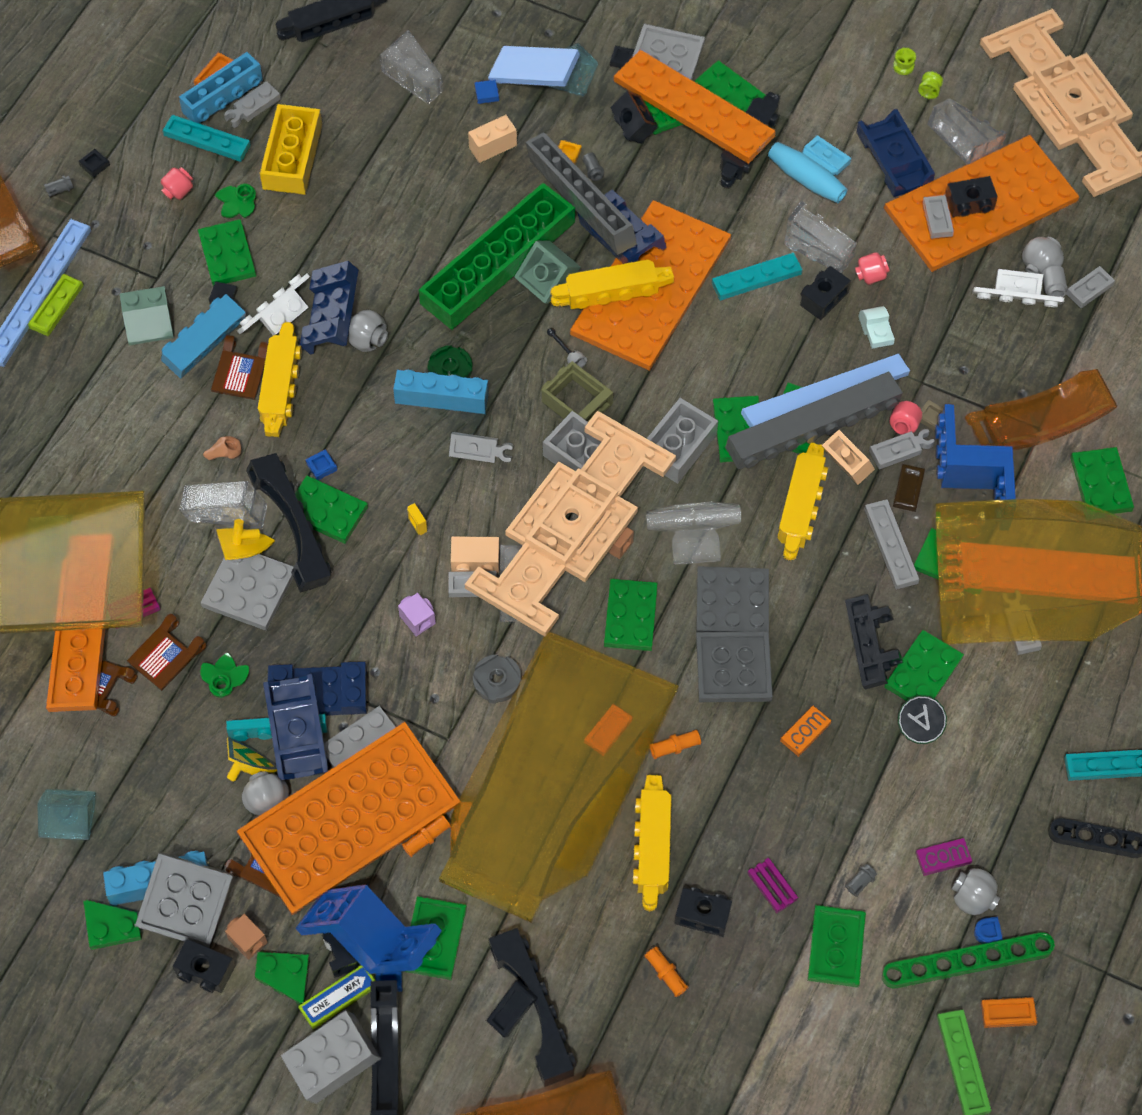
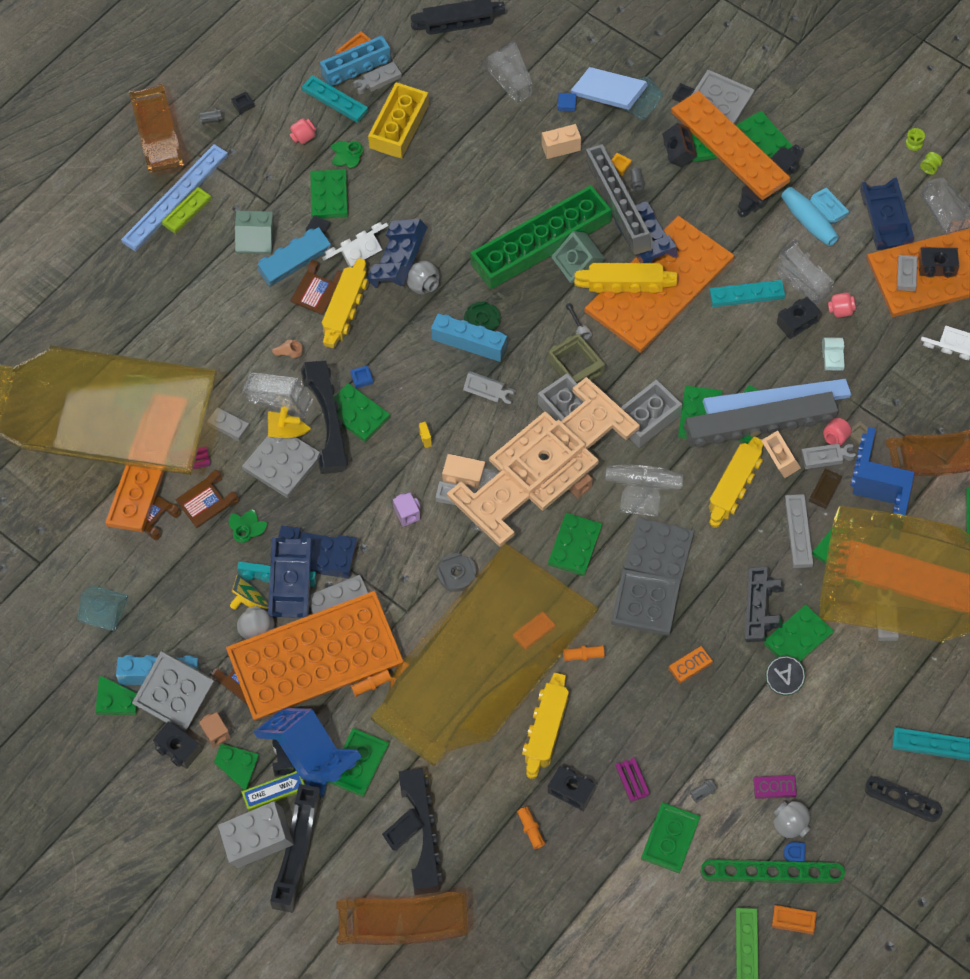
camera: 15 degrees right, 0 degrees up
none -> light grey plate [207,407,249,441]

